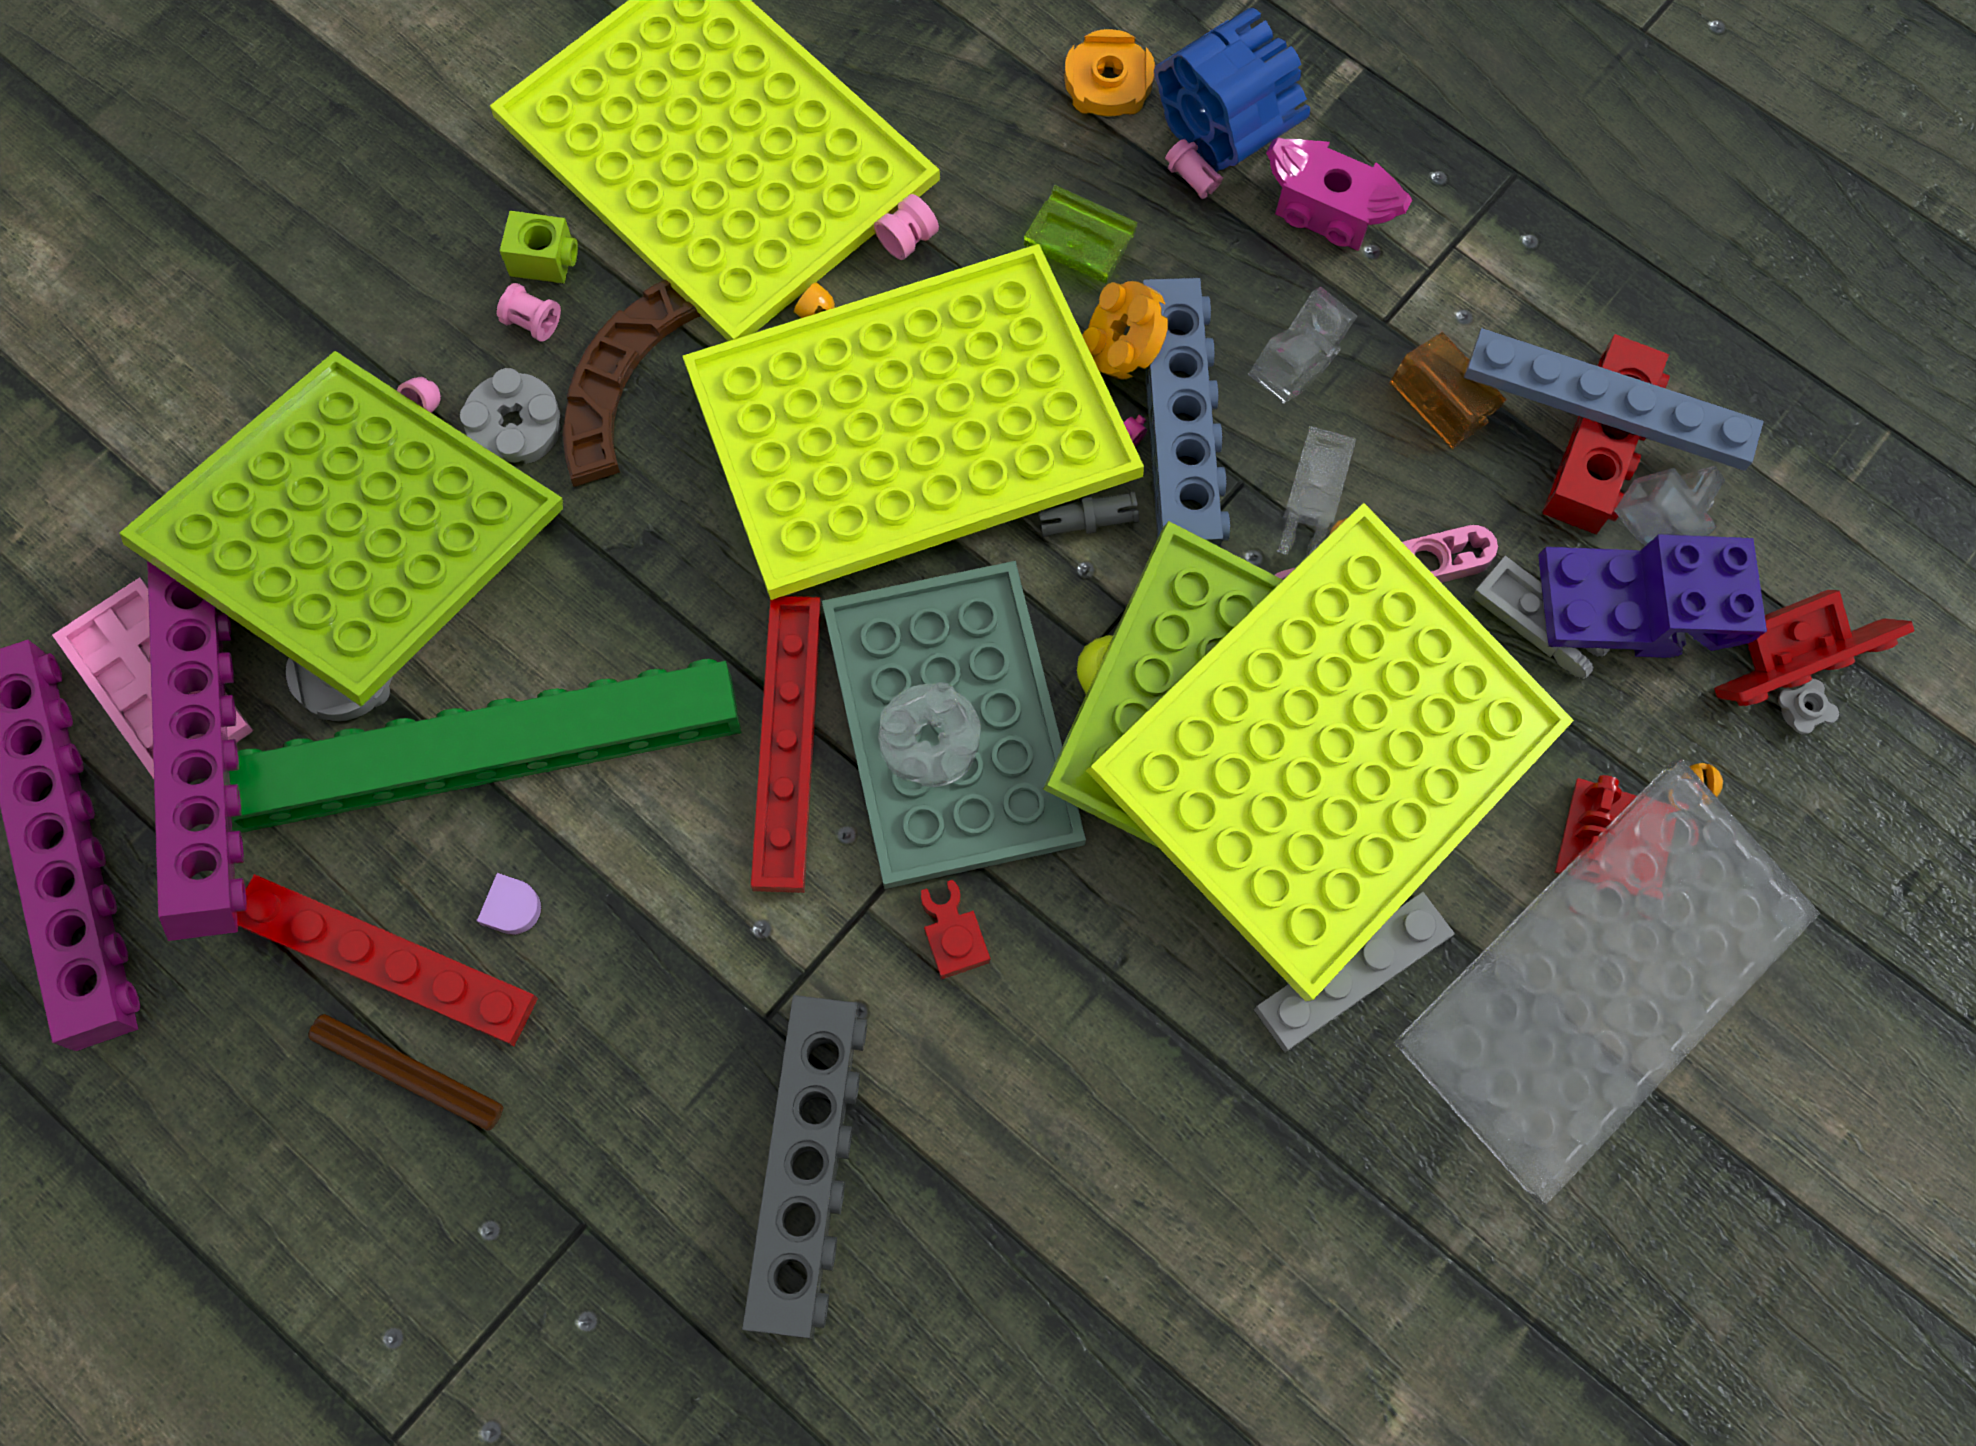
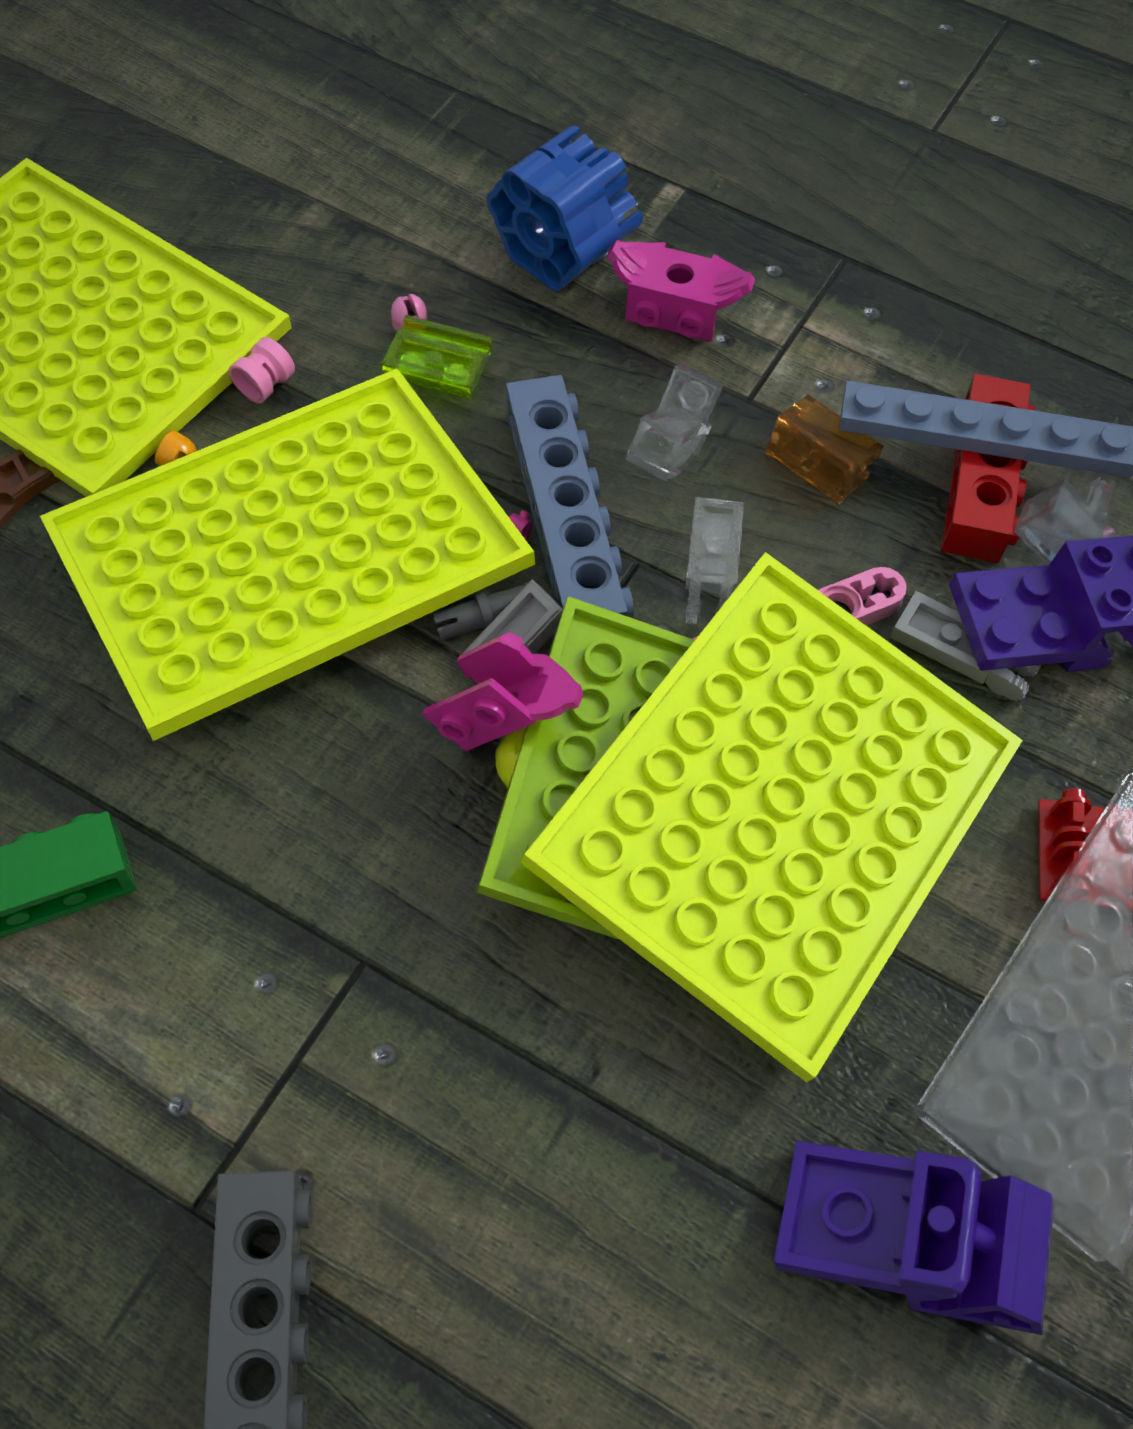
camera: 10 degrees left, 10 degrees down
red plate [751,596,821,893] -> none
sand green plate [822,561,1086,889] -> none
clear plate [878,682,981,787] -> none
red plate [921,880,991,980] -> none
light orange plate [1064,29,1155,116] -> none
light orange plate [1082,281,1168,379] -> none
bright pink pin [1165,139,1223,199] -> none
light grey plate [1254,892,1455,1053] -> none
none -> bright pink hinge [391,294,428,335]
none -> dark pink piece [422,632,584,752]
none -> light grey tile [462,580,563,654]
none -> dark purple piece [774,1141,1054,1335]

